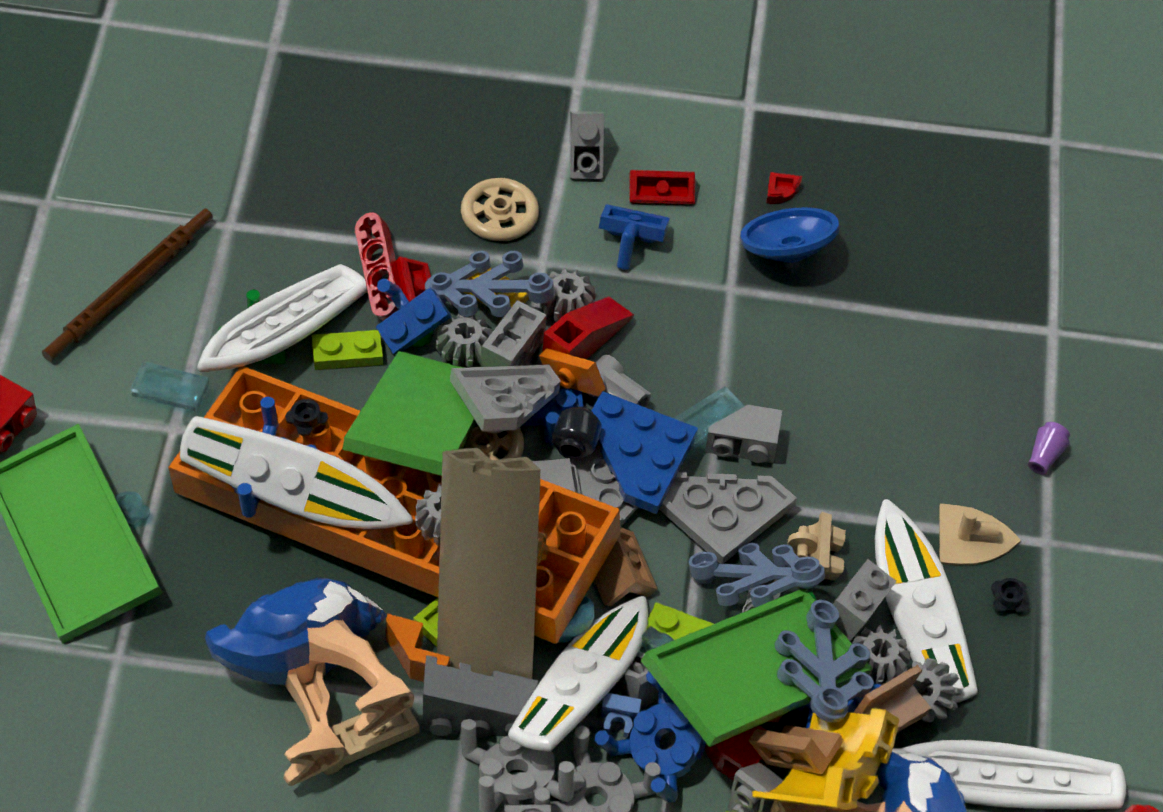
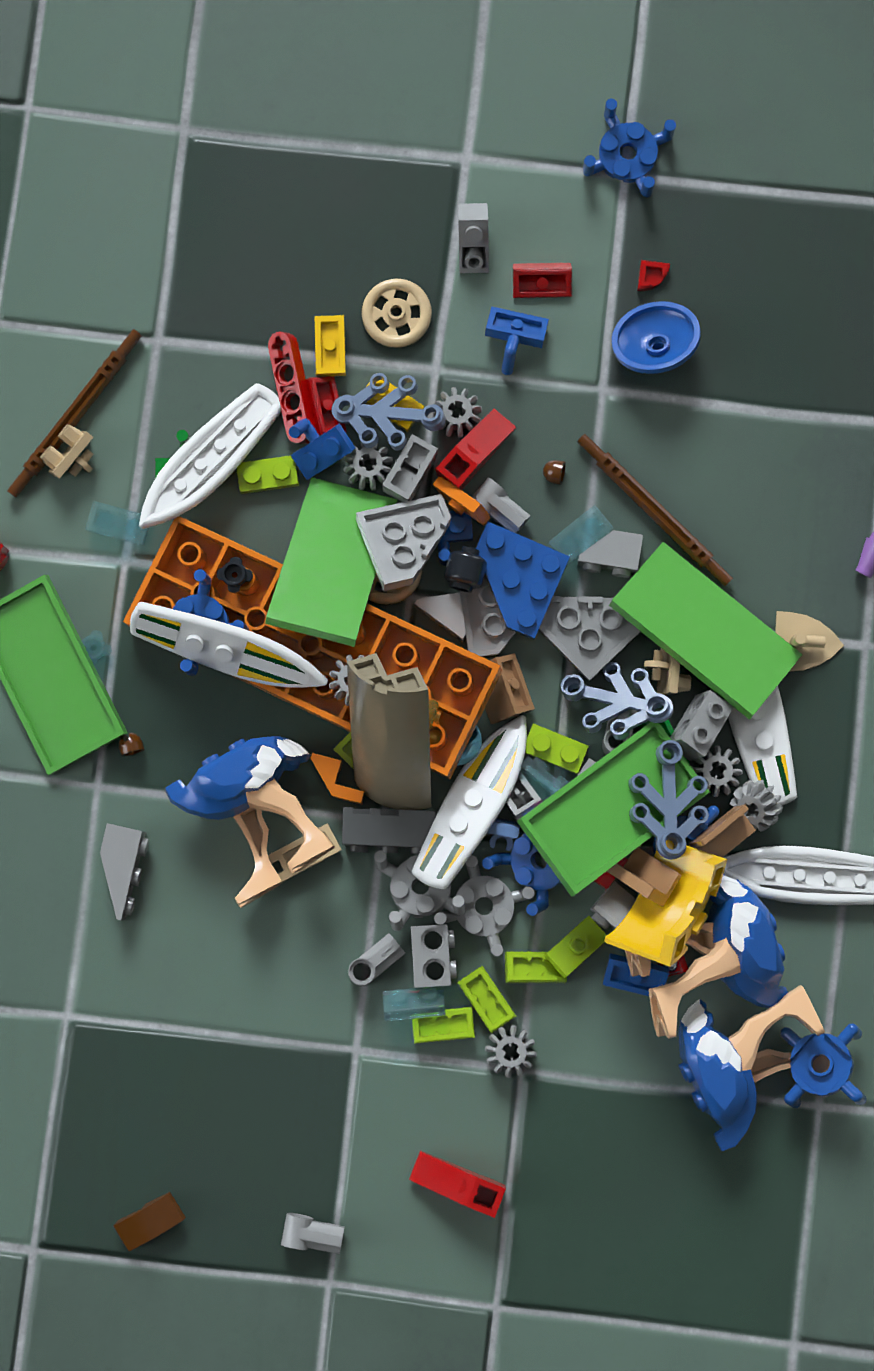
camera: 10 degrees right, 30 degrees up
black plate [991,578,1029,613] -> none
none -> tan hips [40,424,94,479]
none -> light grey slope [100,823,149,920]
none -> reddish brown hinge [119,733,145,757]
none -> yellow plate [315,315,346,377]
none -> reddish brown hinge [543,460,566,485]
none -> reddish brown axle [577,434,733,586]
none -> blue plate [583,98,676,197]
none -> bright green tile [609,542,803,720]

